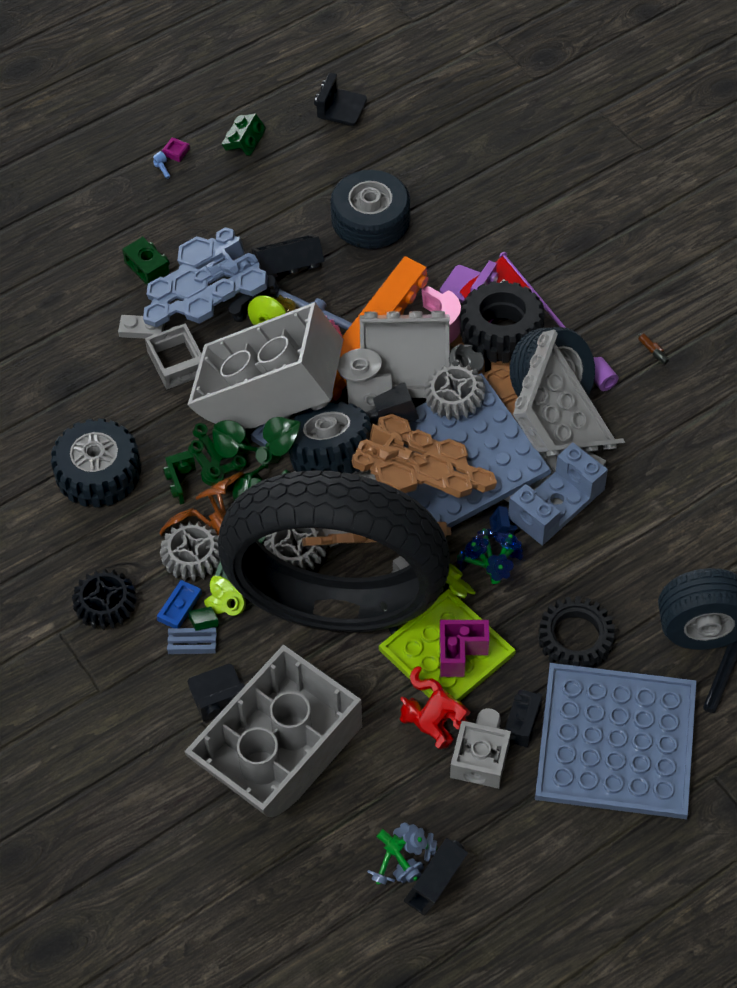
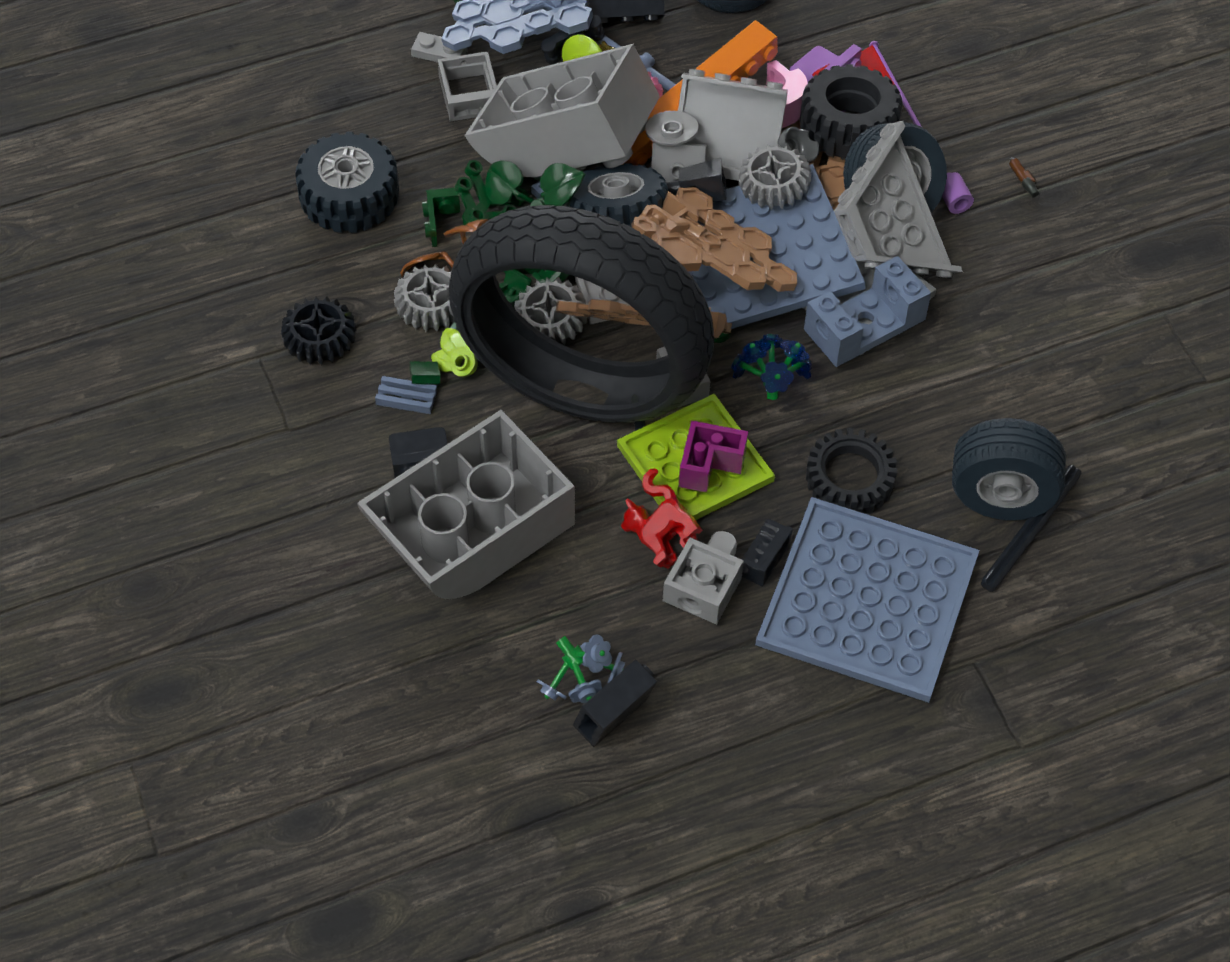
camera: 10 degrees right, 0 degrees up
blue plate [157,580,202,628] -> none
lime plate [446,564,475,598] -> none
dark blue tile [489,506,517,539] -> none

